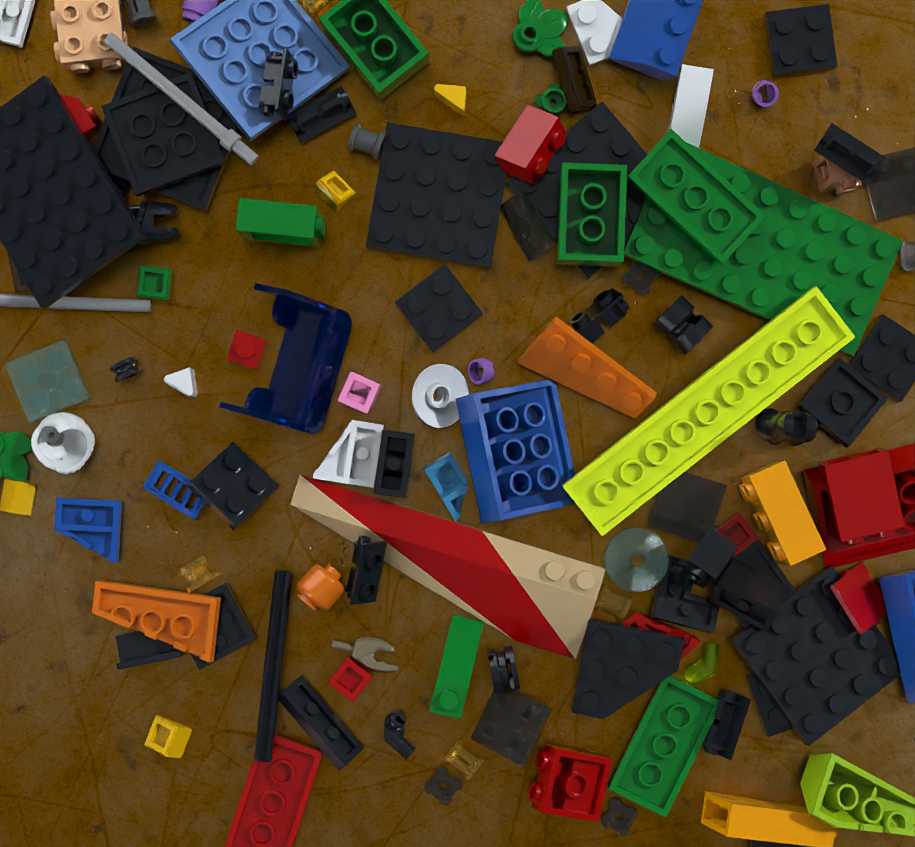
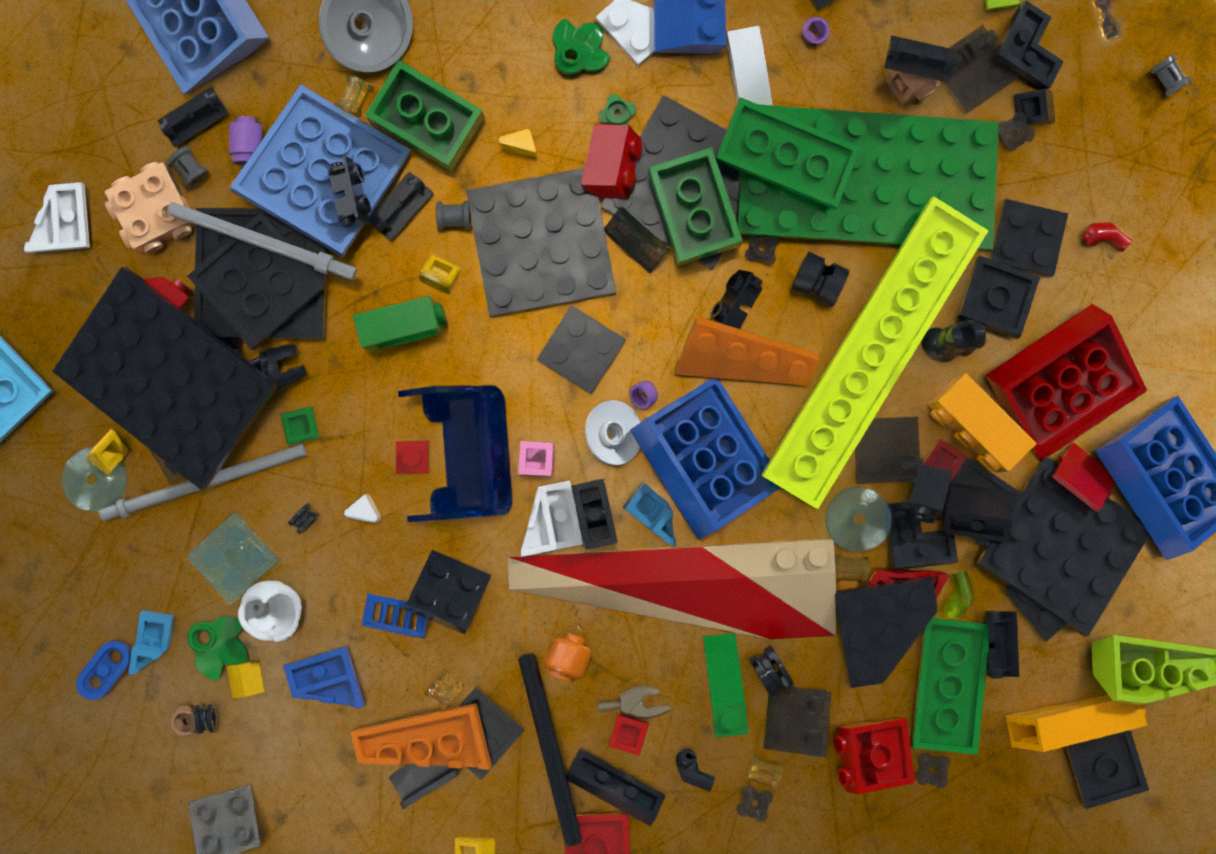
camera: 20 degrees left, 0 degrees up
black hinge [345,536,387,605] -> none
dark brown plate [552,46,597,112] -> none
red panel [818,448,905,545] -> none

